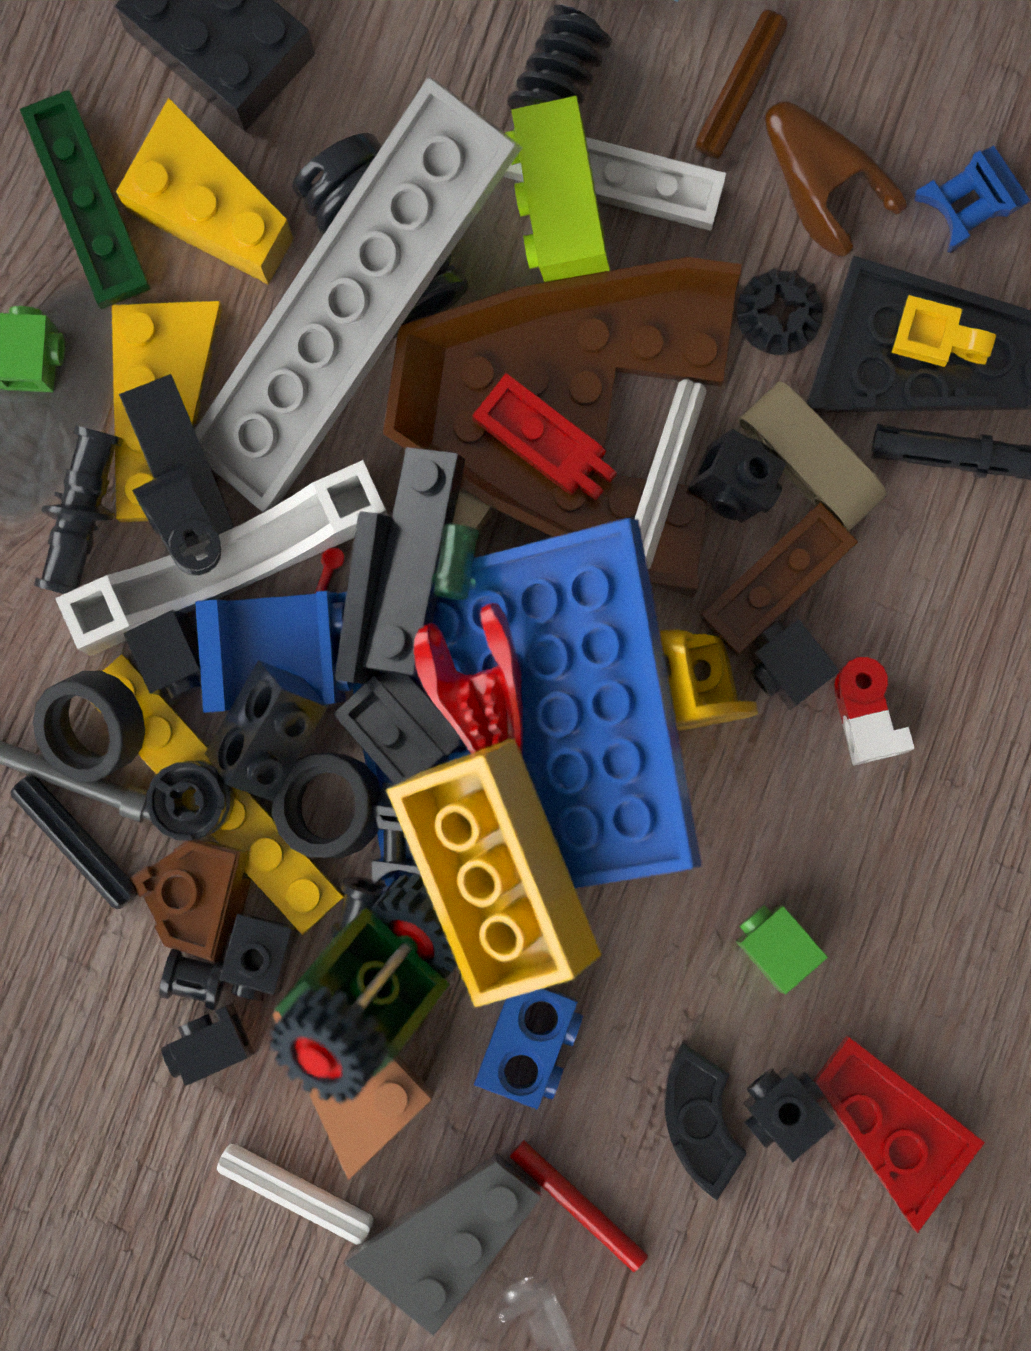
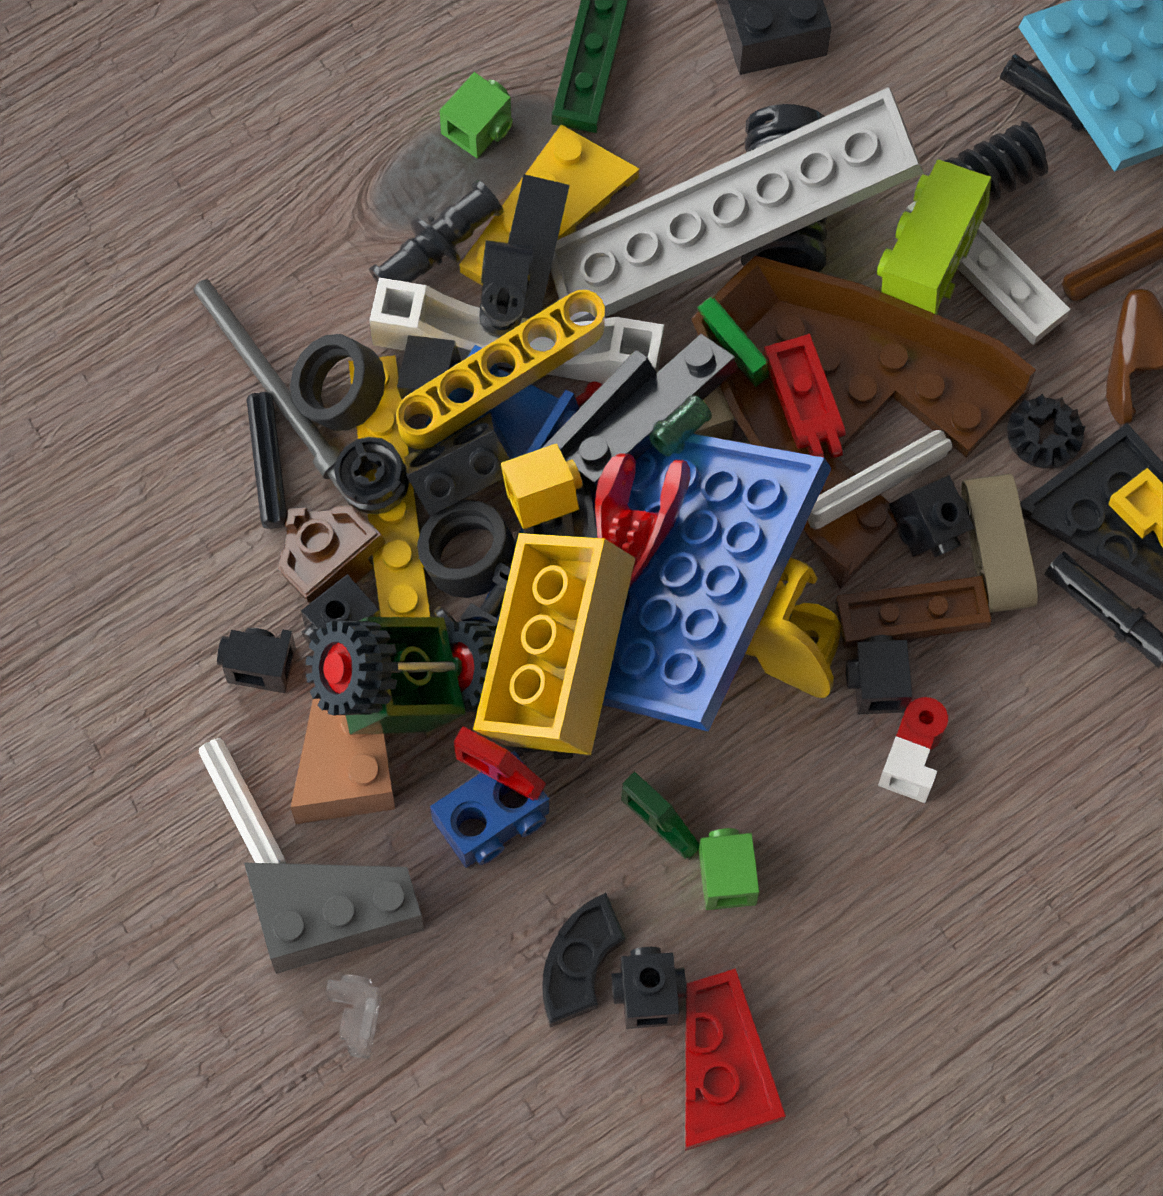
camera: 30 degrees right, 15 degrees down
yellow wedge [116,98,294,285] -> none
black bush [159,949,225,1010] -> none
red bar [509,1140,648,1272] -> none
none -> yellow beam [396,290,605,449]
none -> red tile [454,726,546,801]
none -> yellow brick [501,443,583,529]
none -> dark green tile [621,771,700,860]
none -> green tile [697,297,769,387]

